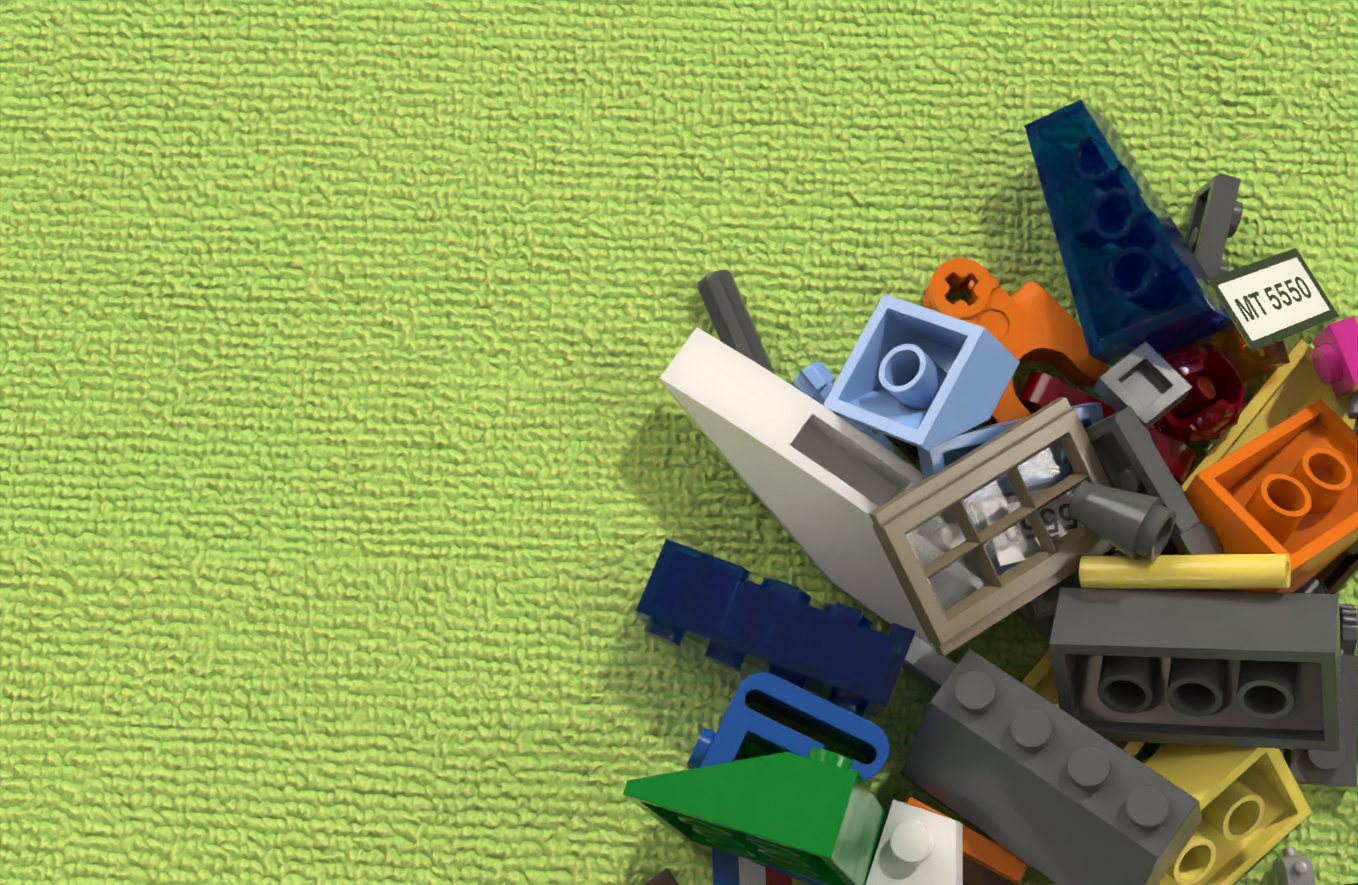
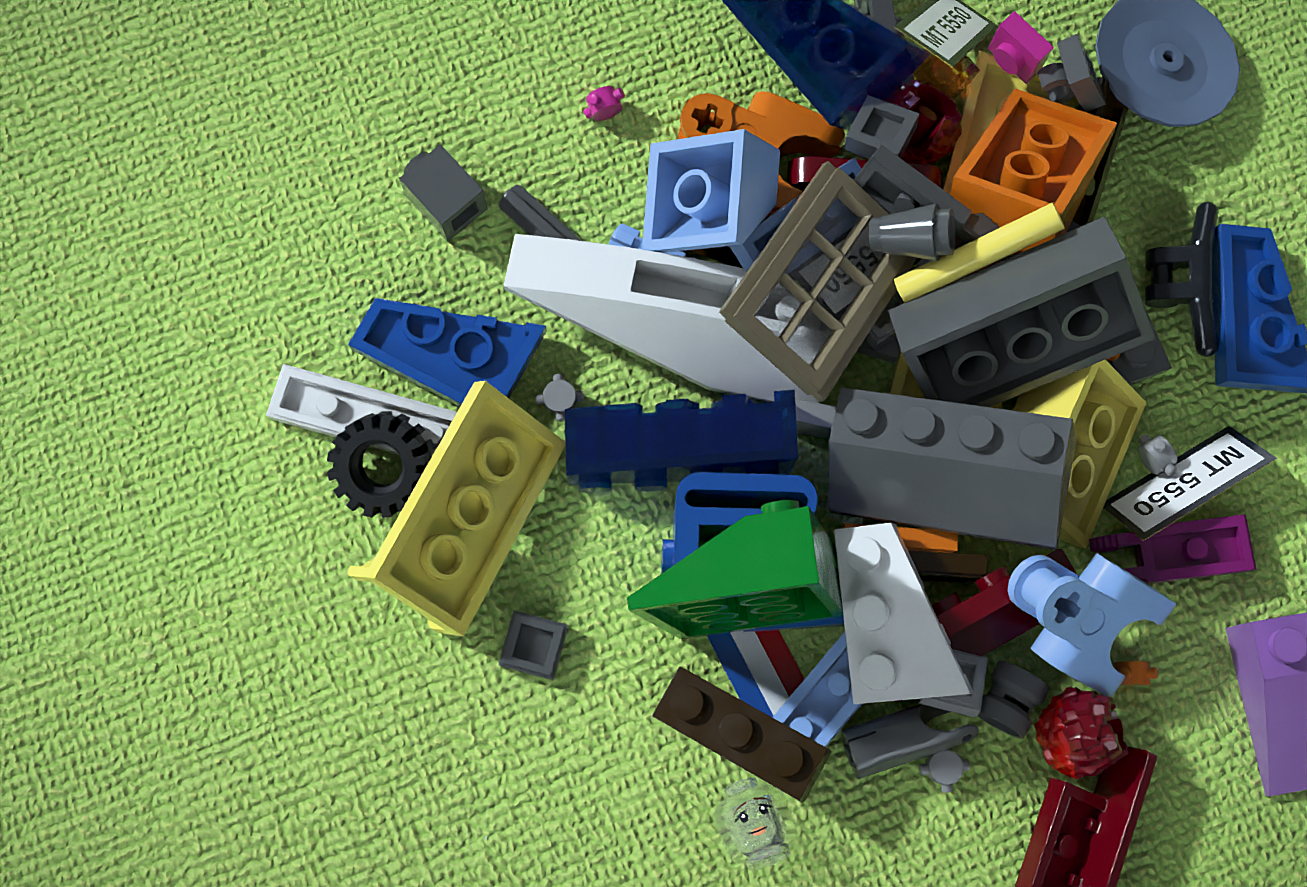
camera: 30 degrees left, 0 degrees up
none -> white tile [266,364,457,457]
none -> black tyre [327,411,435,518]
none -> blue wing [348,298,547,407]
none -> light yellow plate [348,381,567,636]
none -> dark grey brick [399,144,488,242]
none -> dark grey tile [498,610,569,681]
none -> light grey piece [536,374,584,422]
none -> dark pink piece [583,86,625,121]

